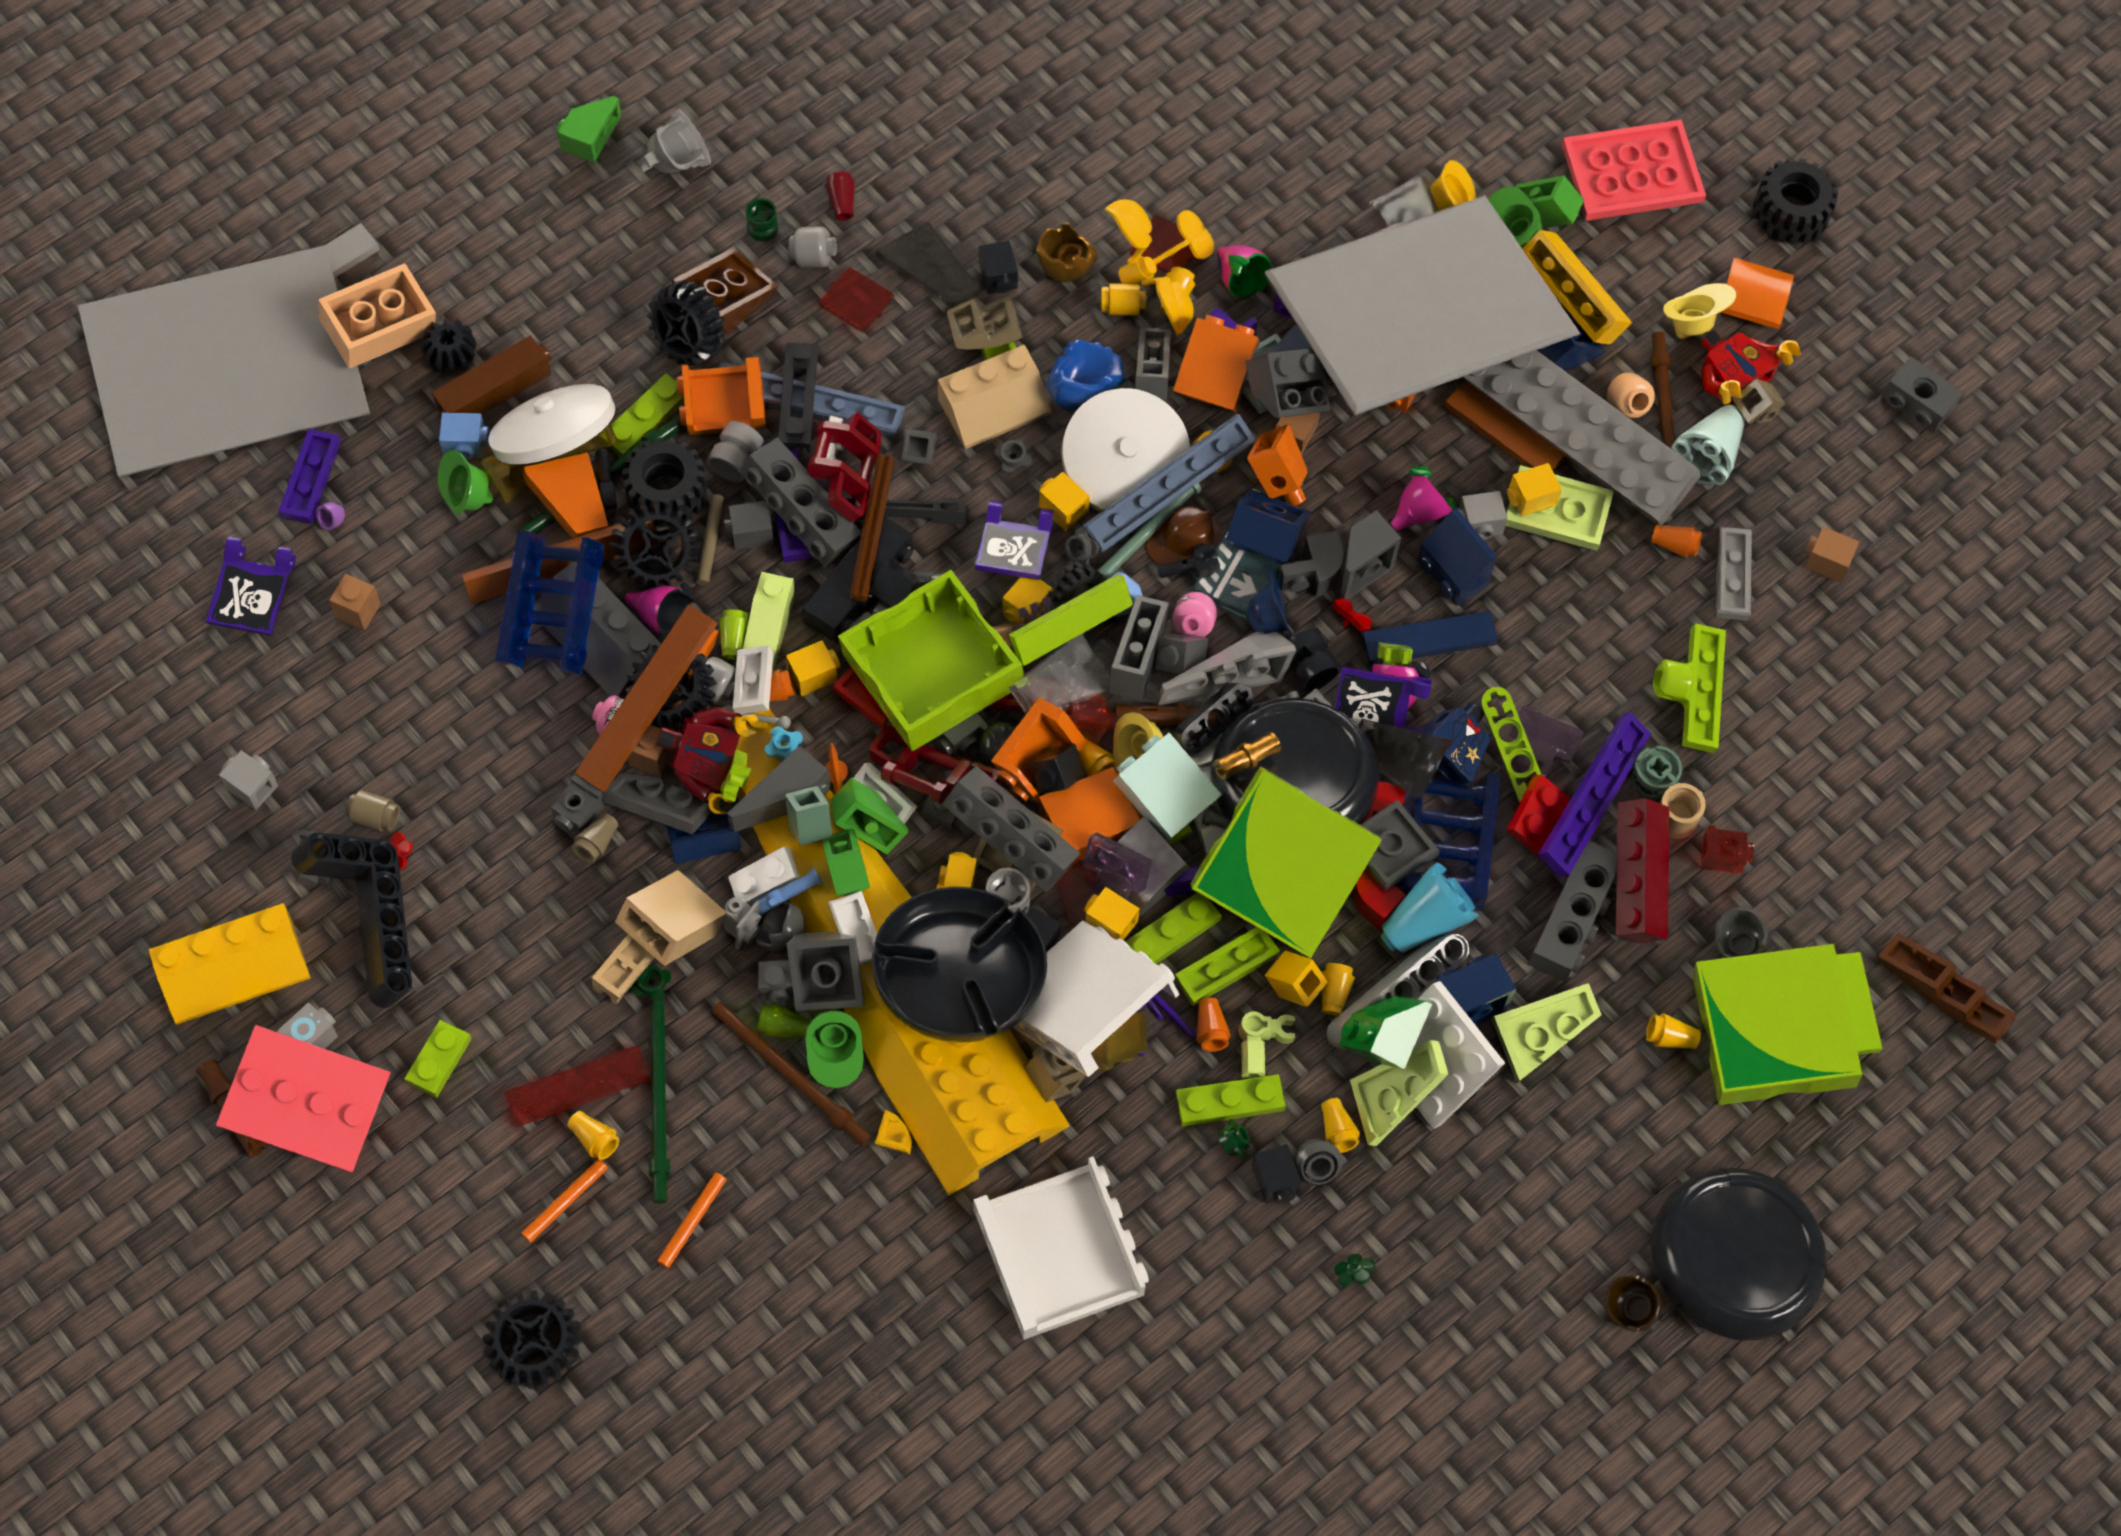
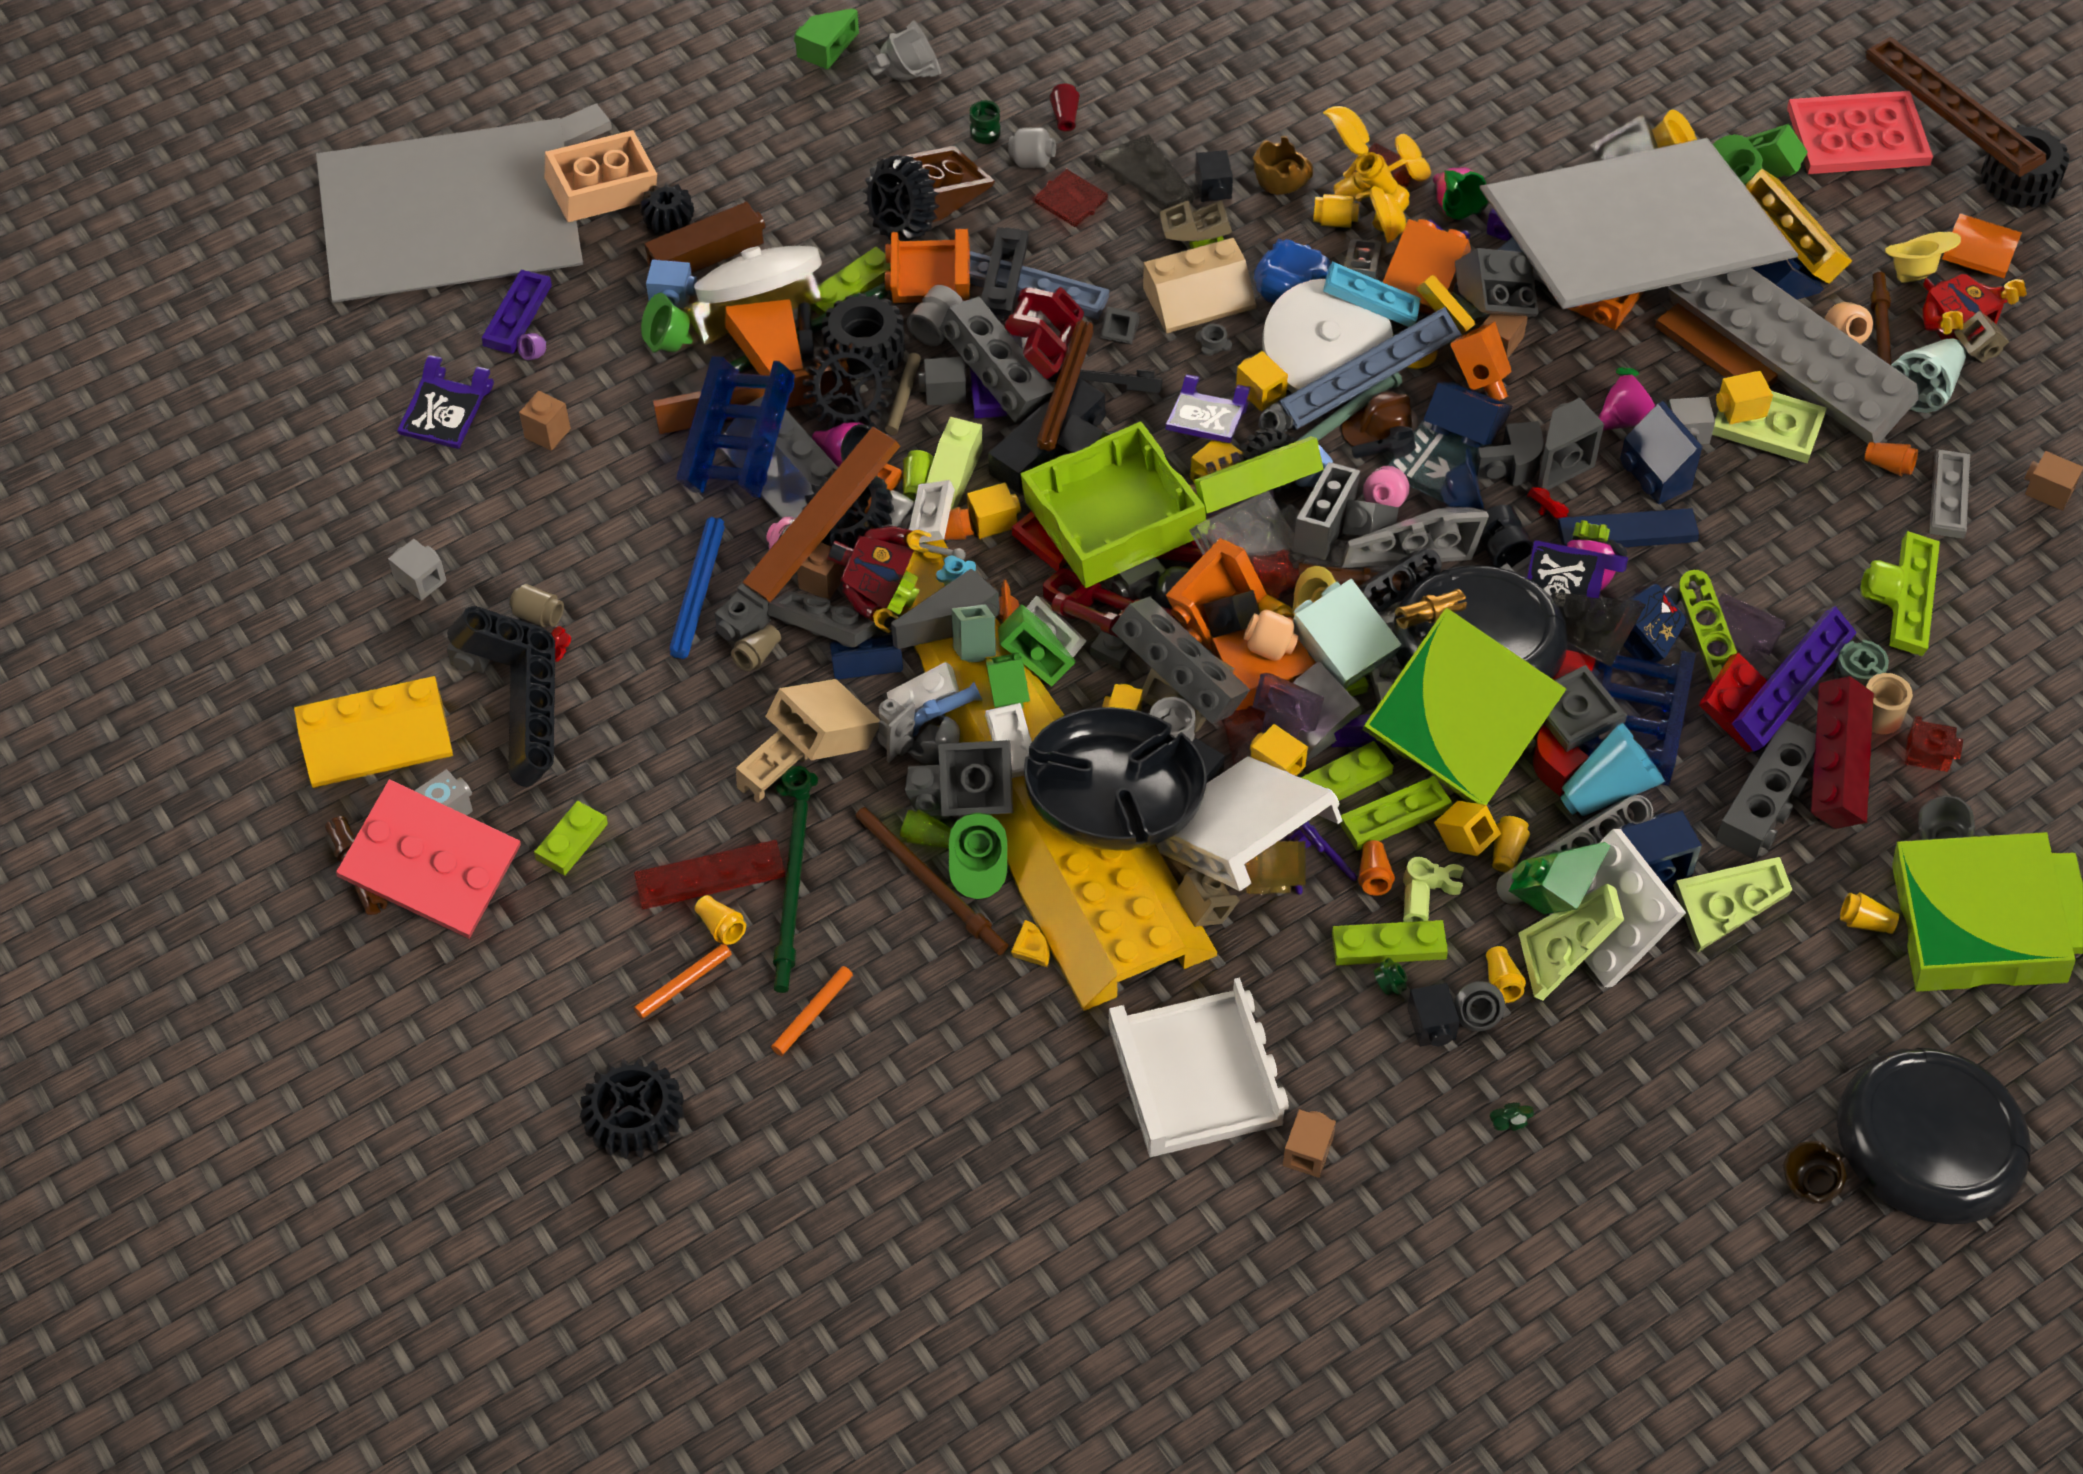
camera: 10 degrees right, 10 degrees down
none -> blue axle [669,517,725,659]
none -> light nougat head [1243,610,1299,661]
none -> medium nougat brick [1283,1109,1336,1178]
none -> medium azure tile [1323,262,1421,327]
none -> yellow cone [1356,152,1397,194]
none -> yellow tile [1416,275,1475,335]
none -> reddish brown tile [1866,37,2046,177]

